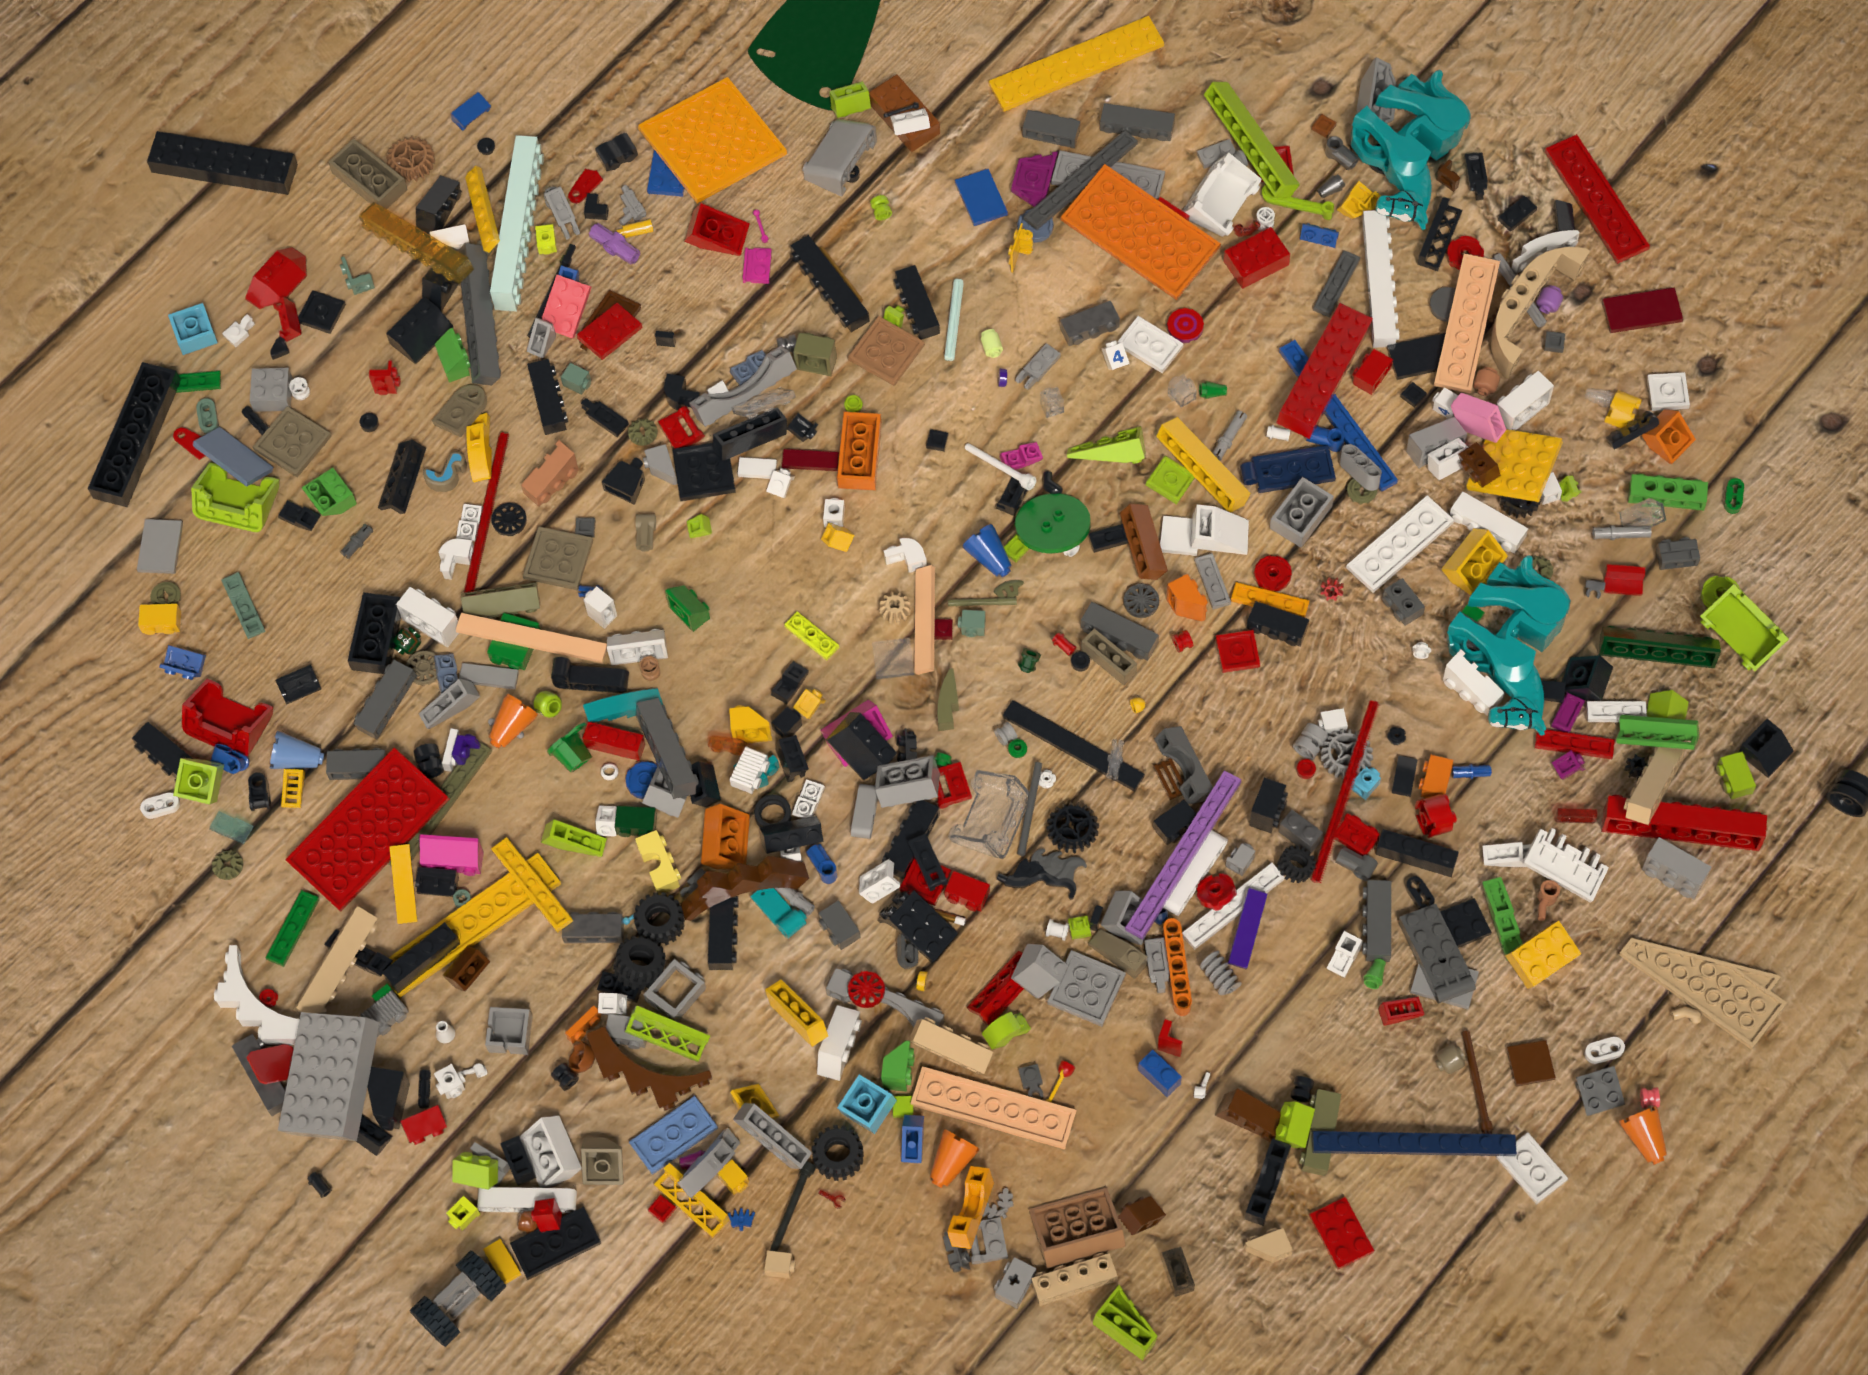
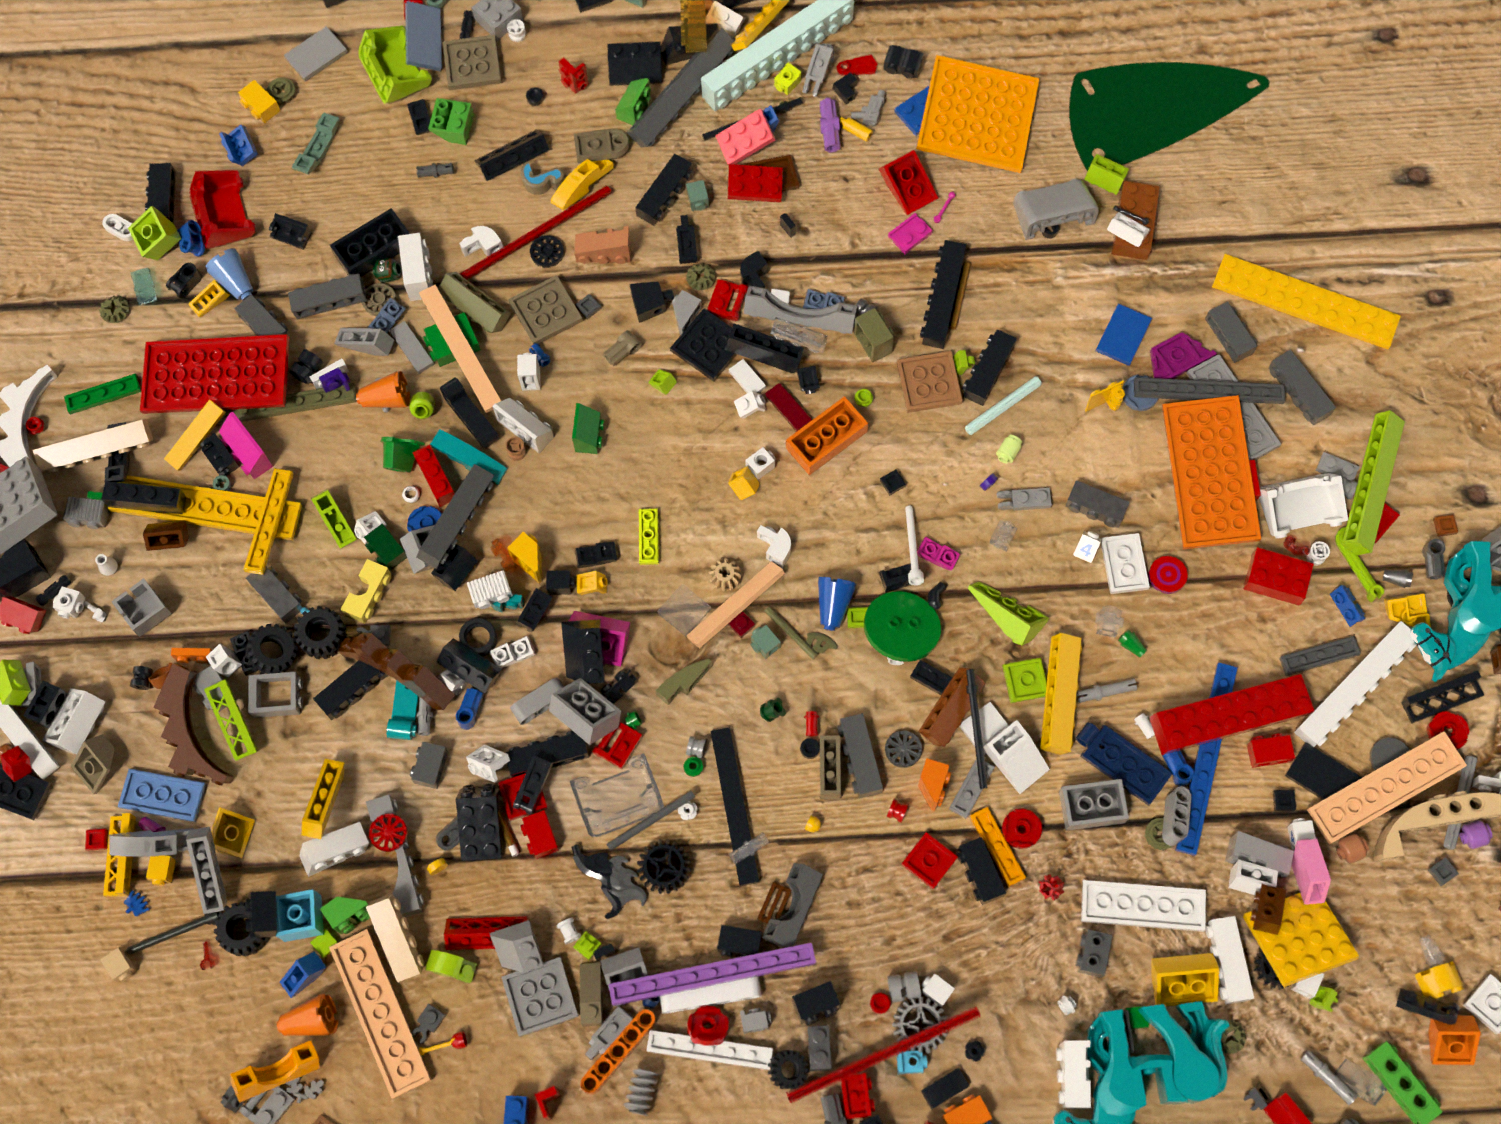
camera: 45 degrees right, 5 degrees up
white slope [456,504,483,541] -> none
light grey slope [527,318,556,358] -> none
orange slope [701,804,750,870] -> none
lime wheel [870,195,892,220] -> none
dark purple tile [1227,888,1268,970] -> none
white brick [1497,371,1554,431] -> none
none -> black brick [245,891,277,938]
none -> black bar [966,669,988,789]

